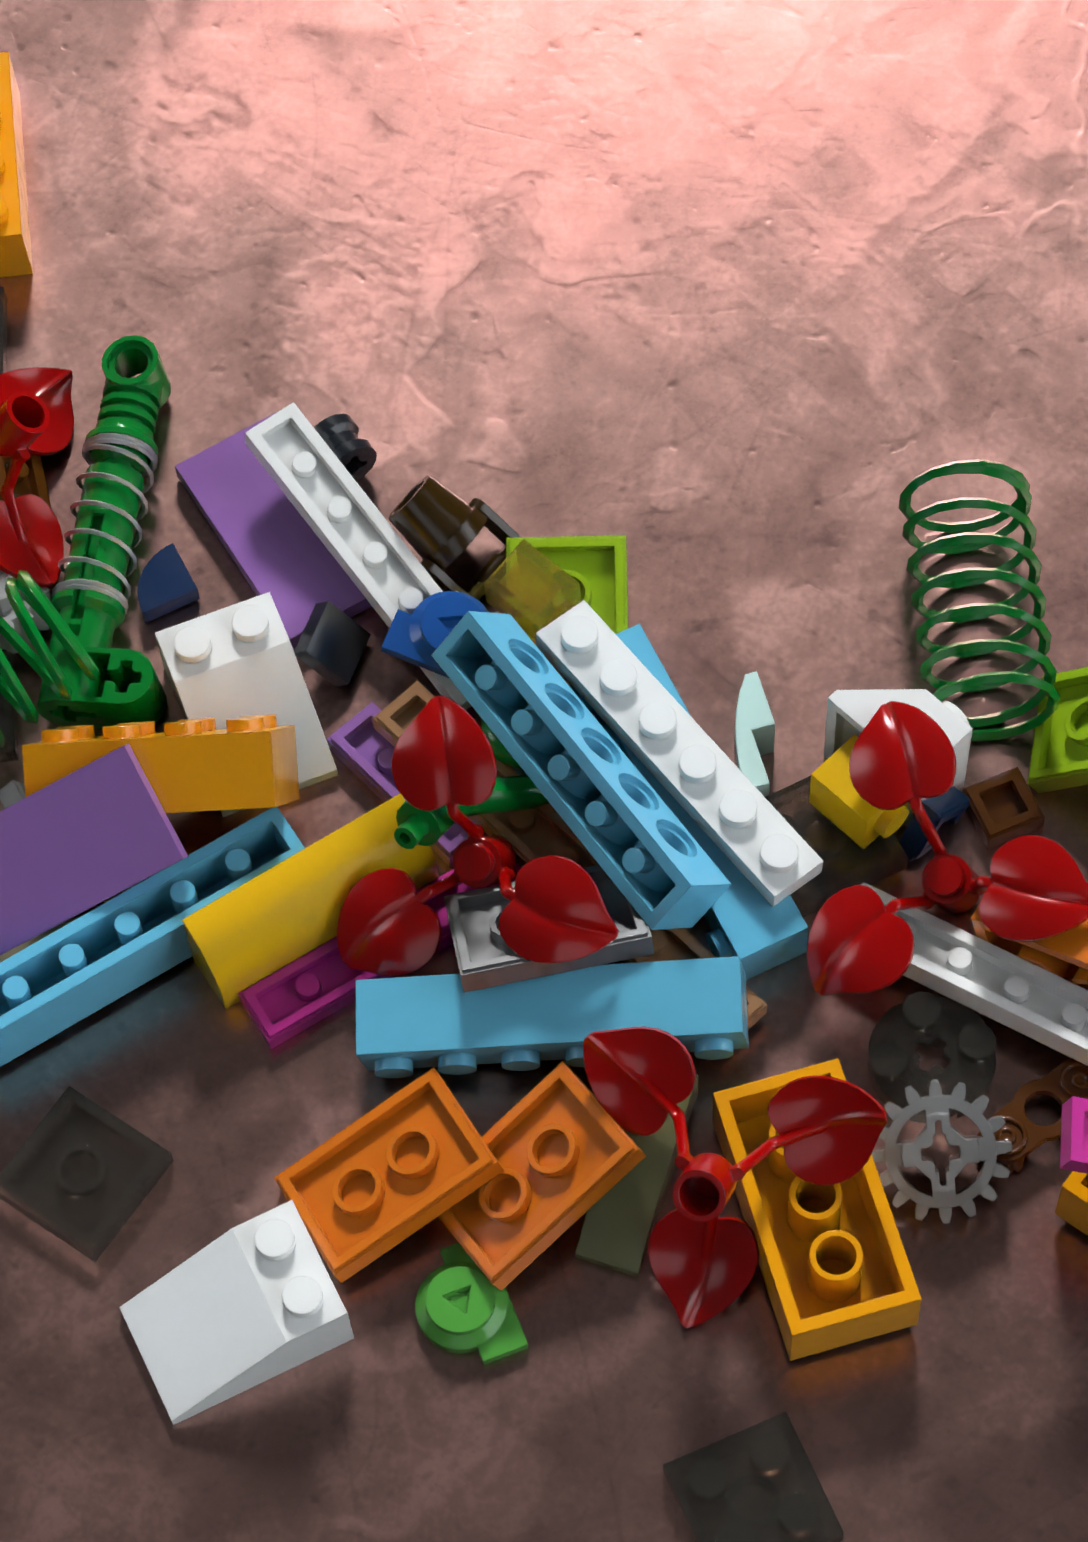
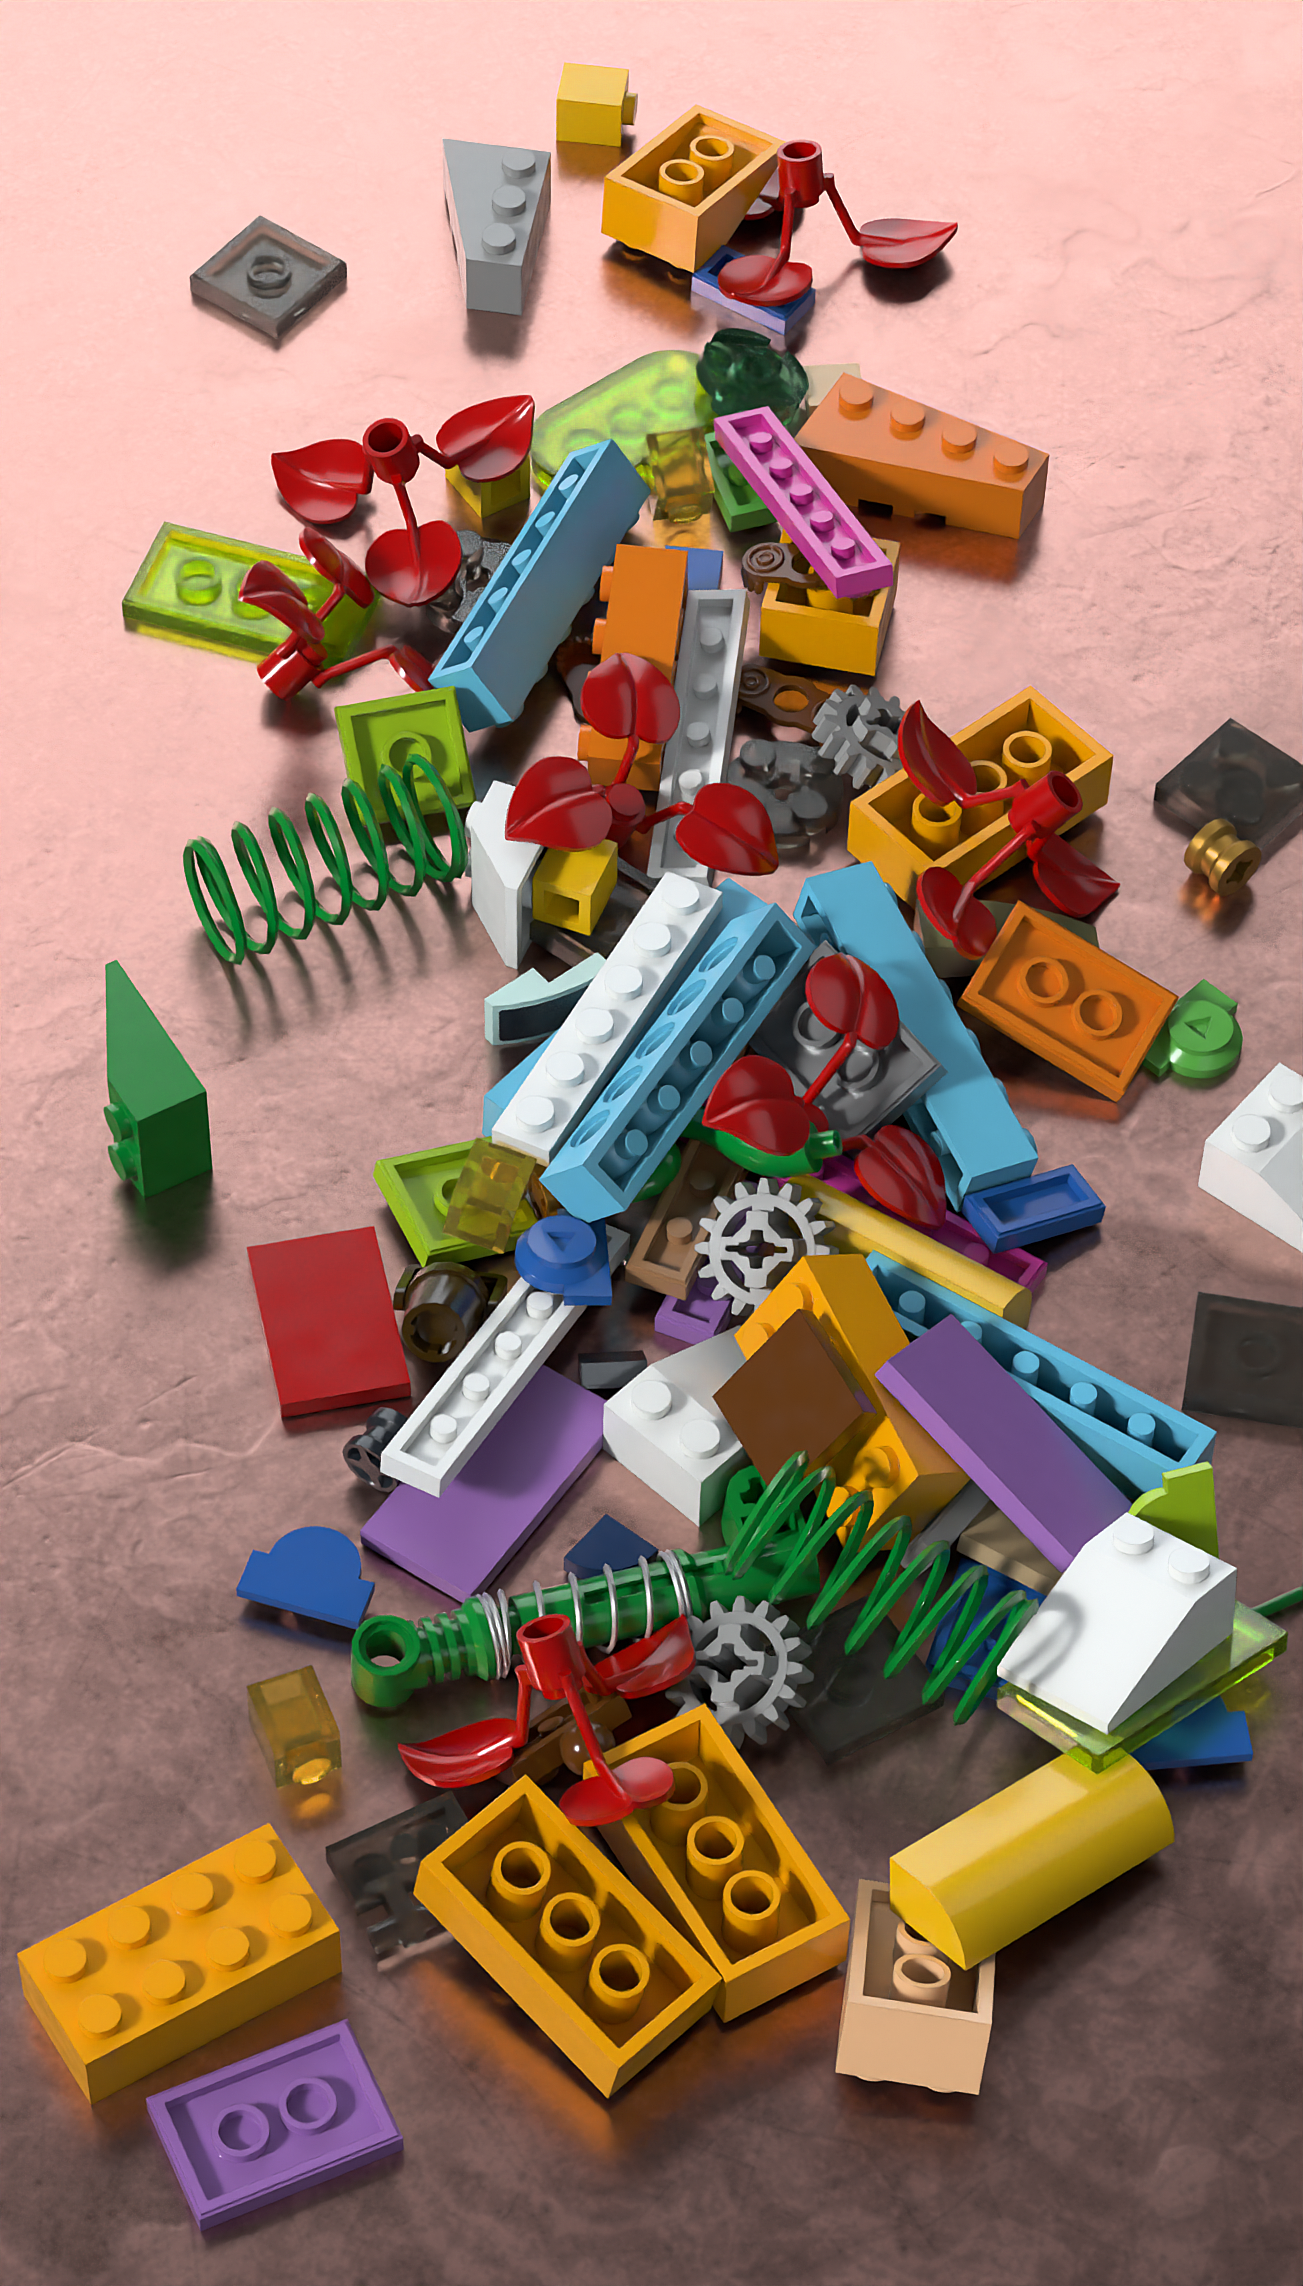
camera: 120 degrees left, 10 degrees down
orange tile [274,1067,504,1284] -> none
none -> green slope [103,960,213,1199]
none -> blue piece [236,1526,375,1629]
none -> clear yellow brick [246,1665,342,1789]
none -> red tile [247,1226,411,1418]
none -> light grey gear [694,1178,839,1316]
none -> reddish brown tile [712,1309,878,1486]
none -> blue tile [961,1164,1106,1254]
none -> pearl gold wheel [1184,818,1262,896]

